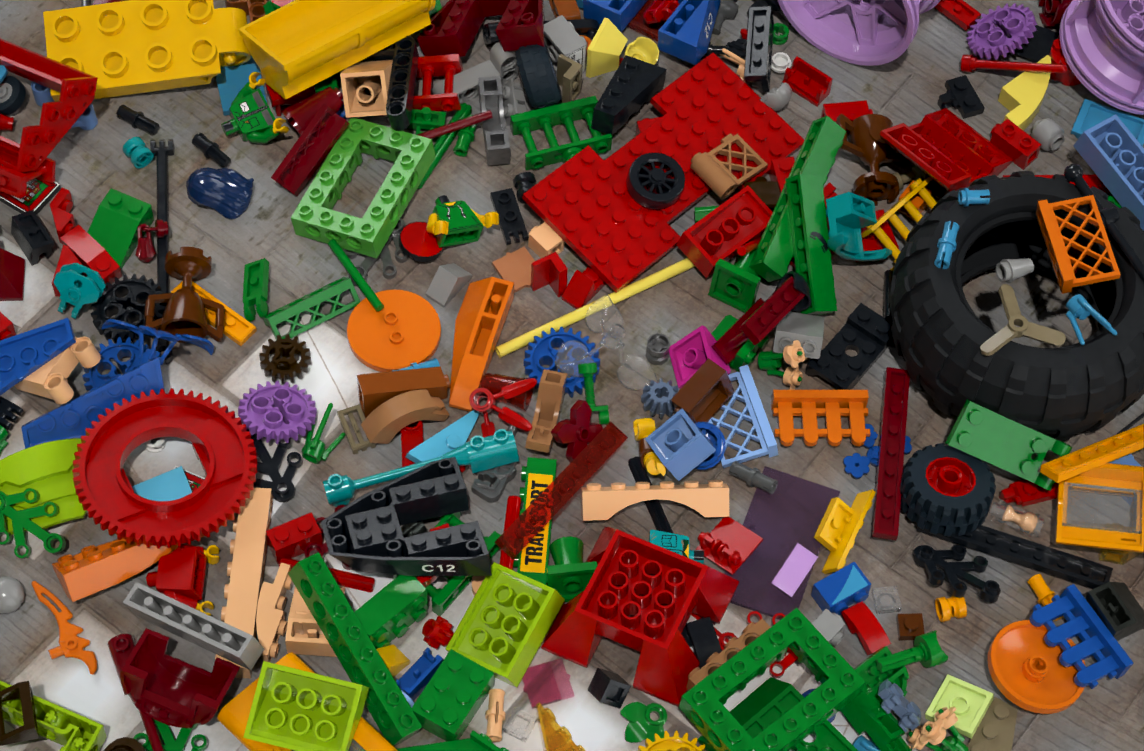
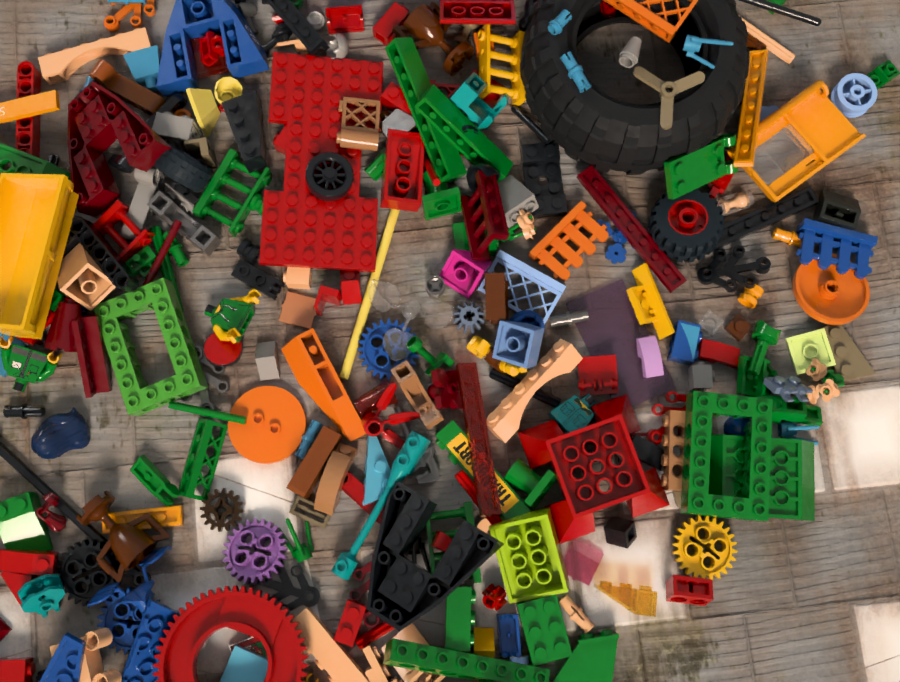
camera: 45 degrees left, 20 degrees up
green plate [620,702,667,743] -> none

